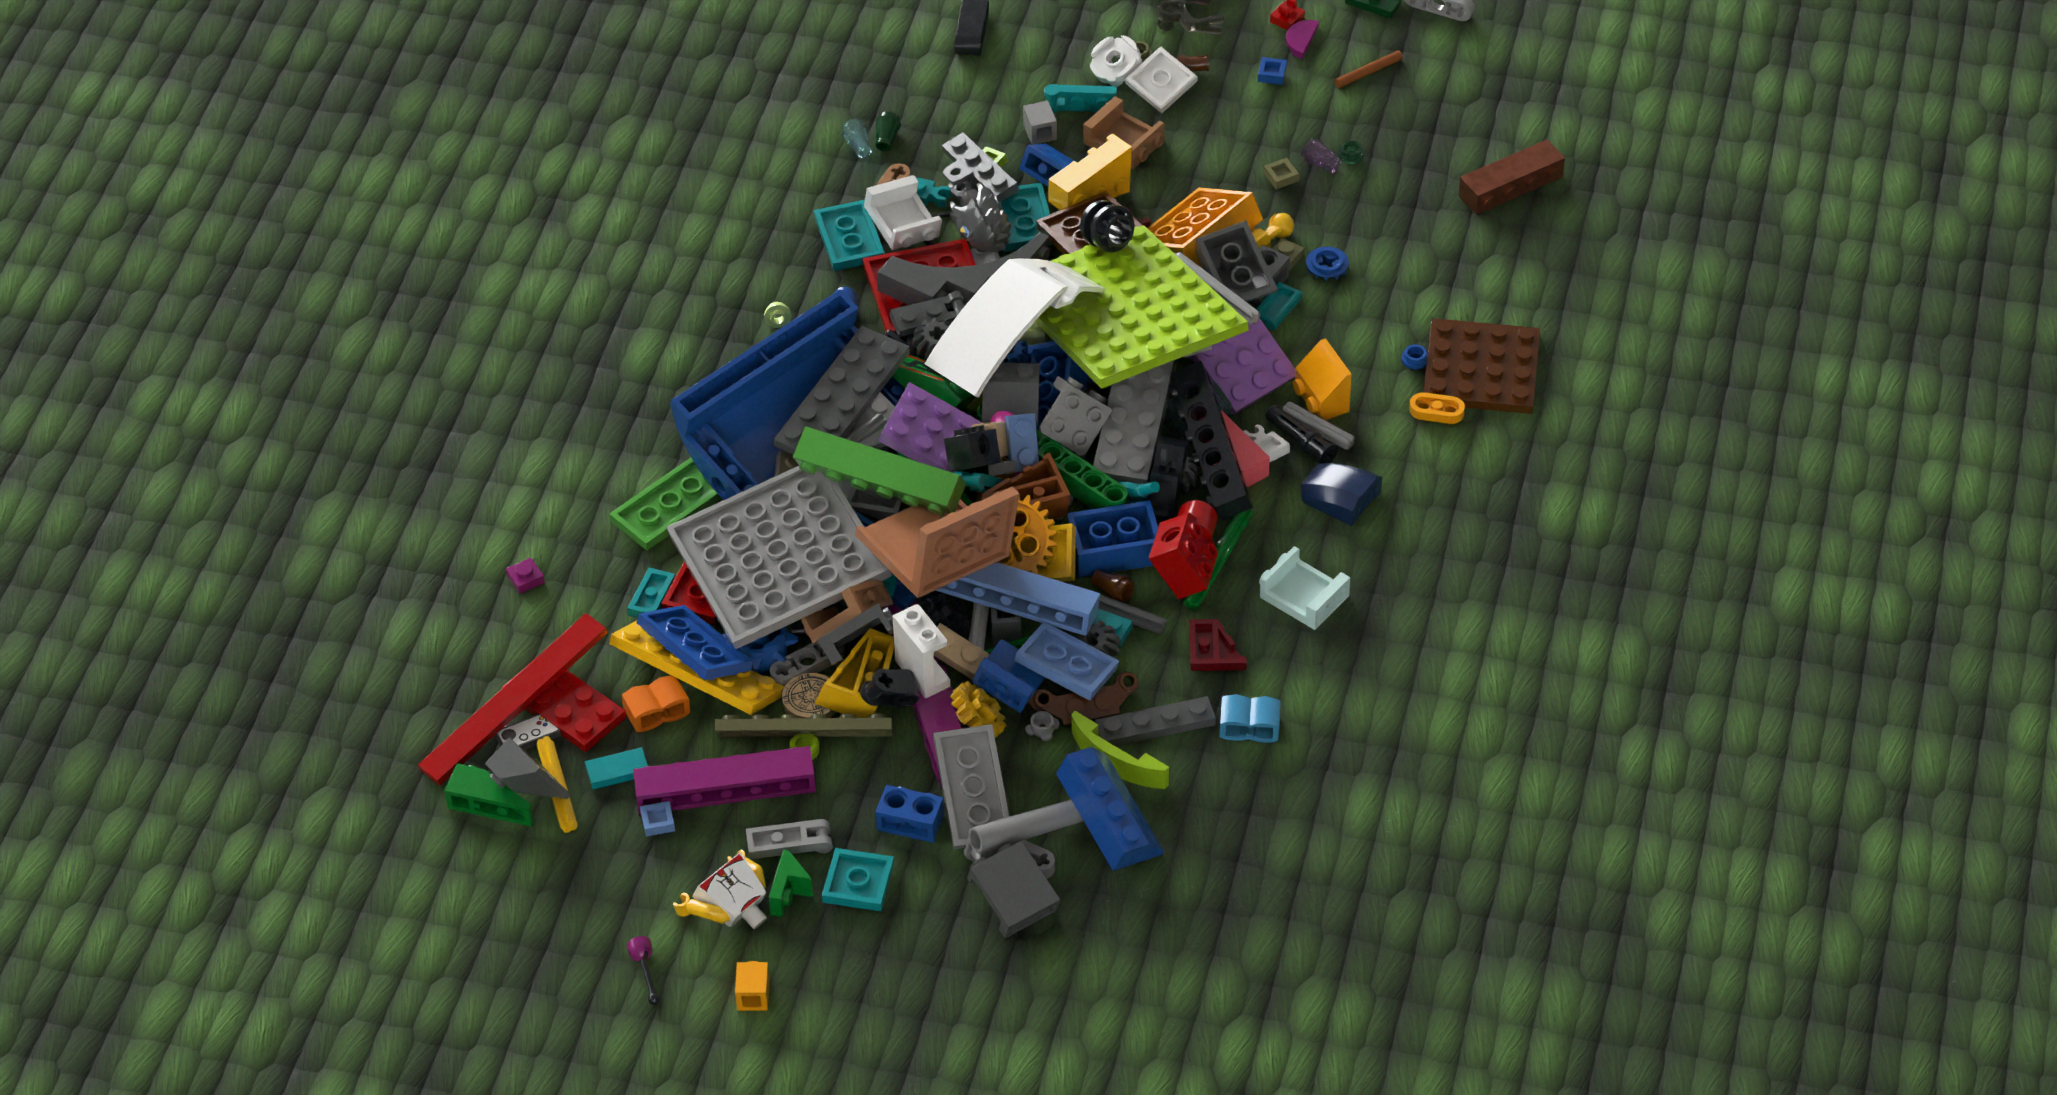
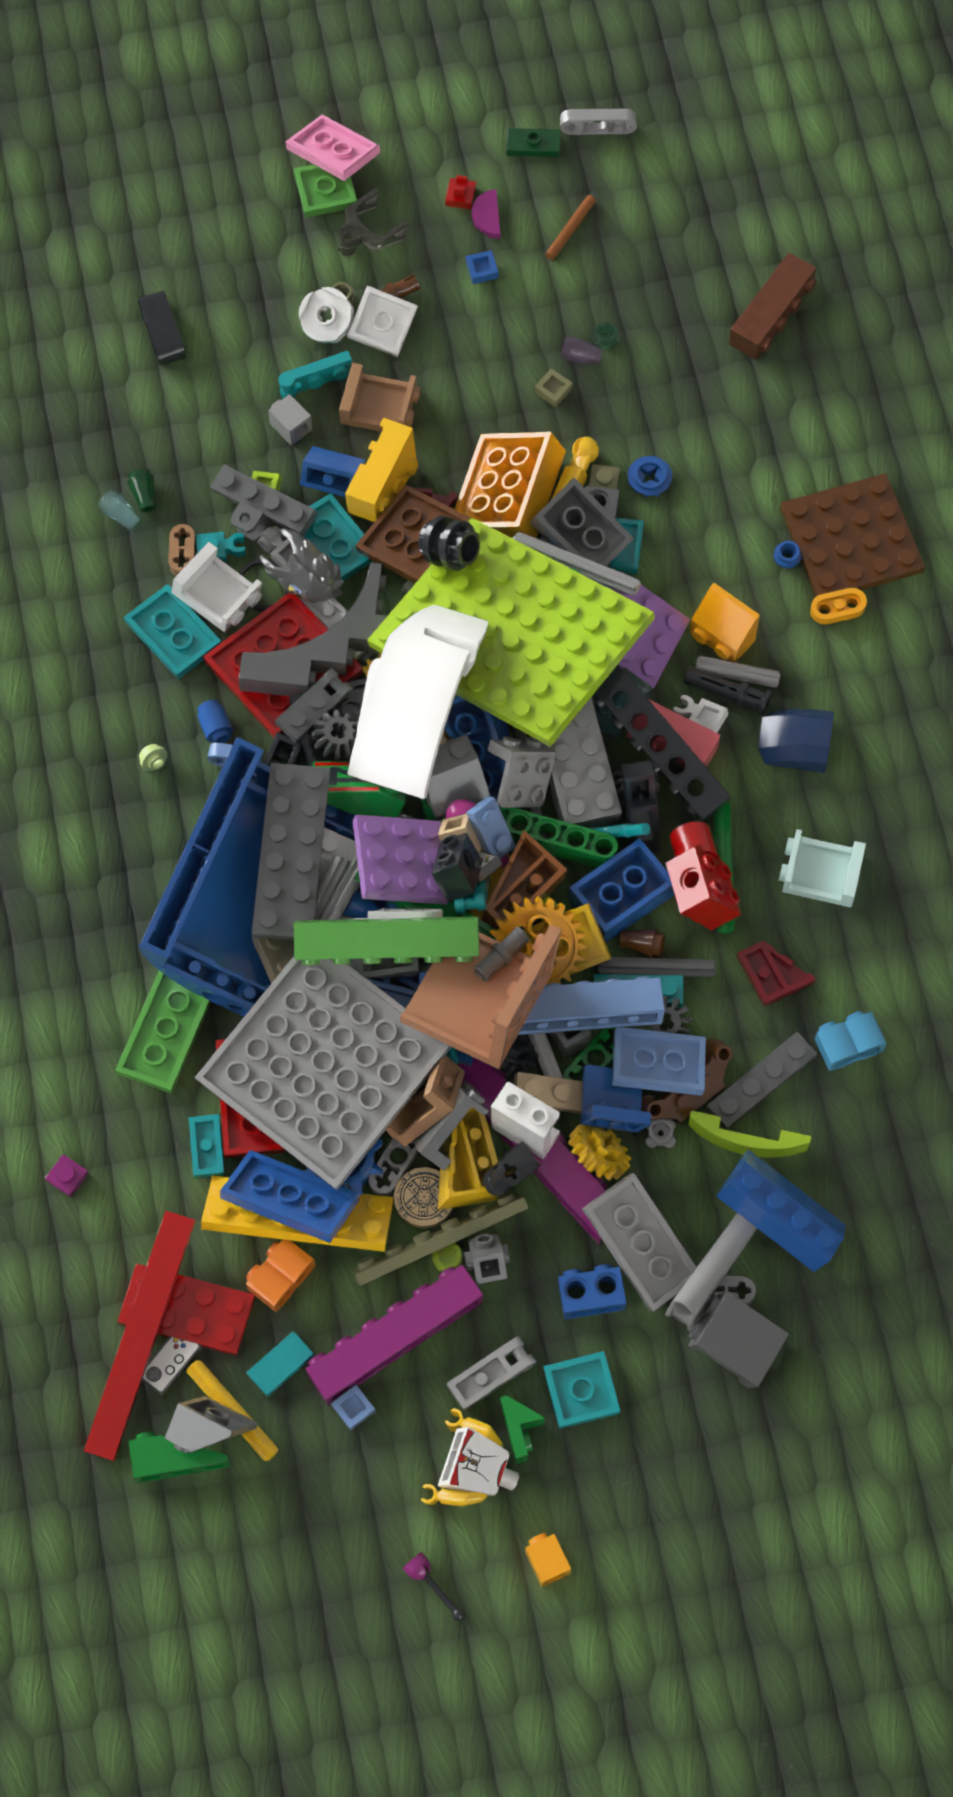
camera: 25 degrees left, 20 degrees up
none -> dark grey brick [464,1233,510,1284]

